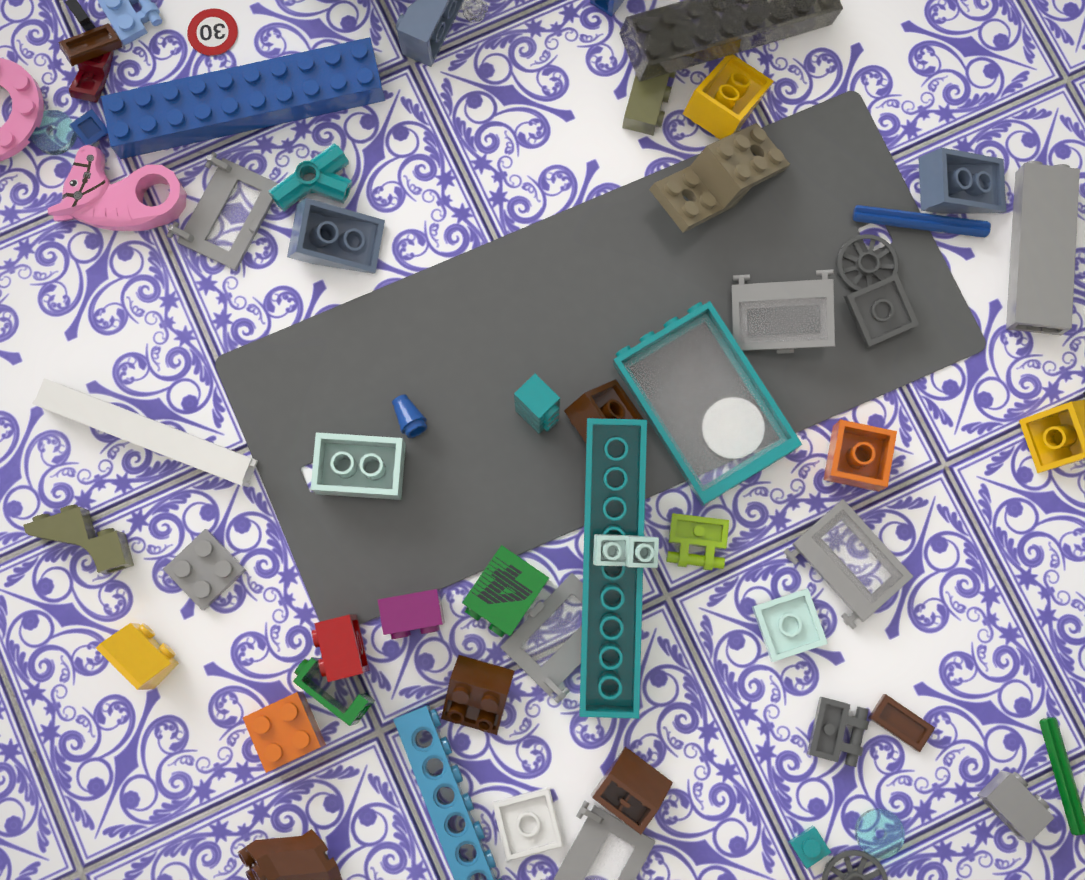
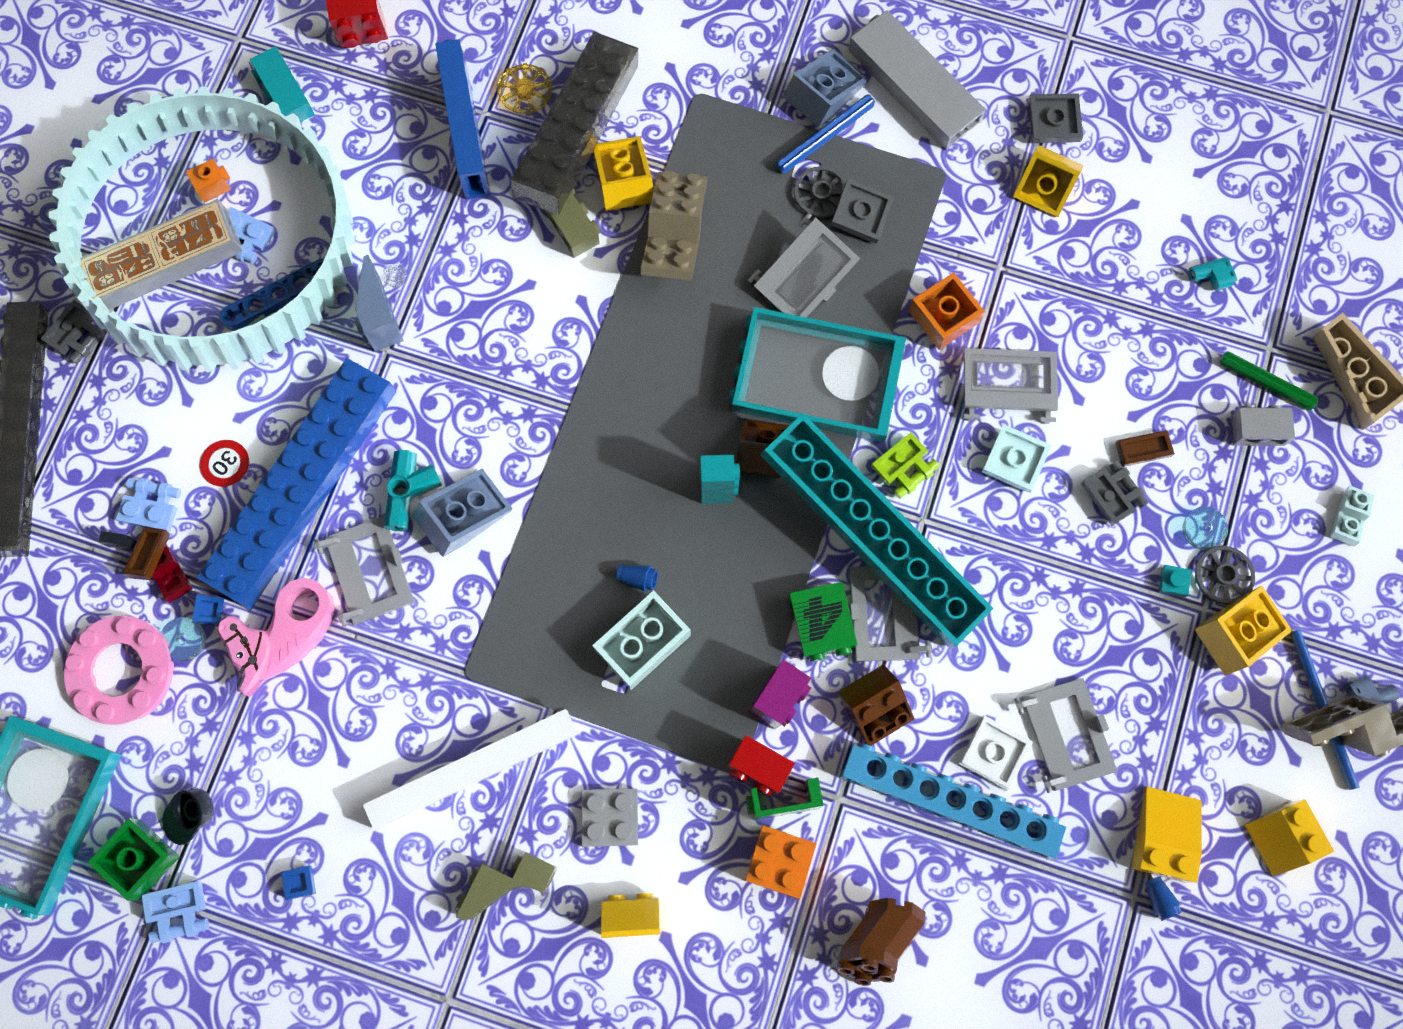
camera: 45 degrees left, 5 degrees down
reddish brown slope [591,746,673,835] -> none
light aqua slope [593,534,659,568] -> none

